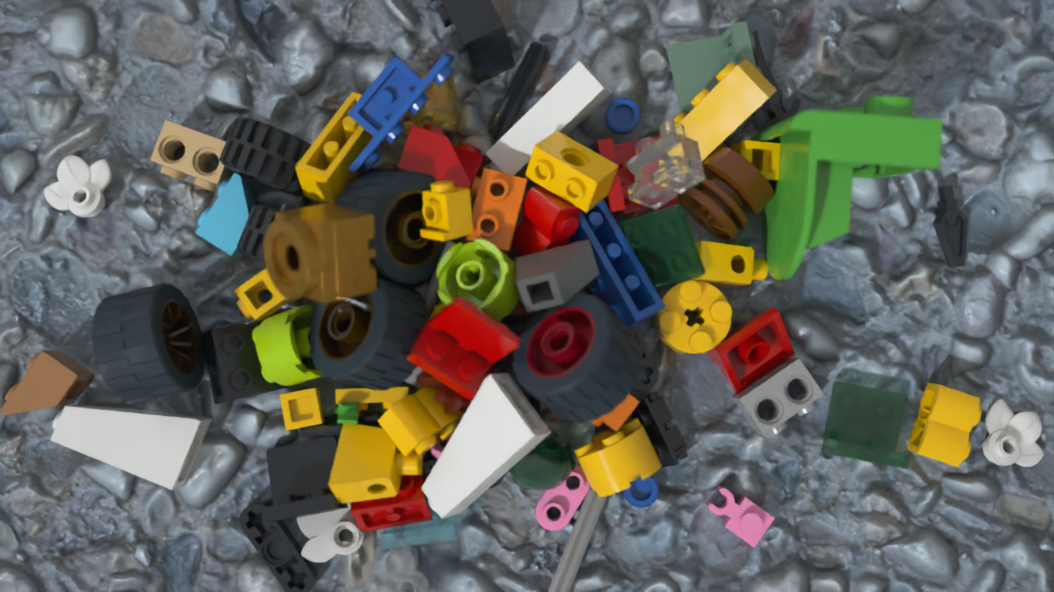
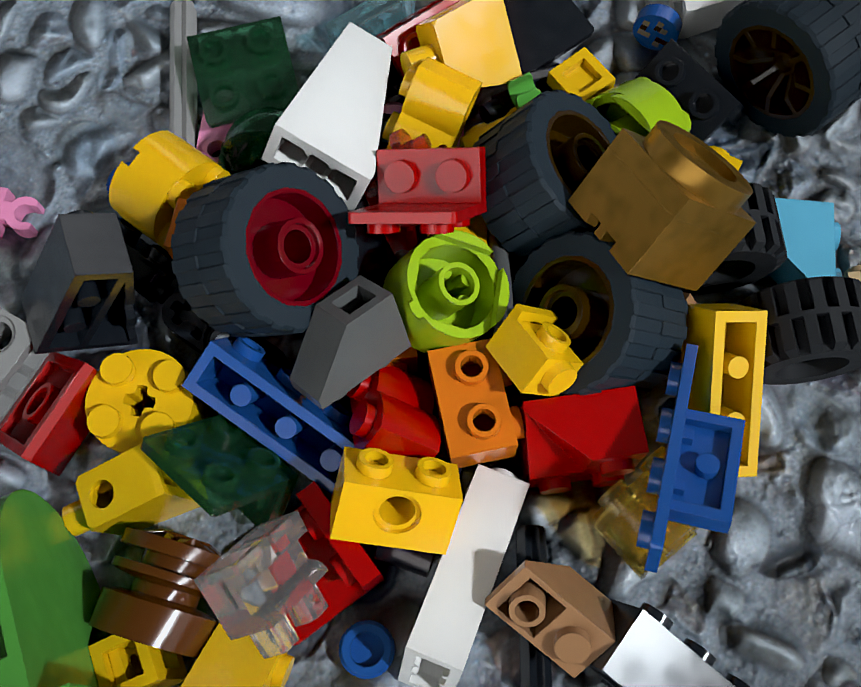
camera: 160 degrees right, 15 degrees down
none -> black wedge [21,210,138,354]
none -> clear green bracket [187,16,299,128]
none -> medium nougat slope [484,560,616,678]
none -> blue tile [632,4,682,51]

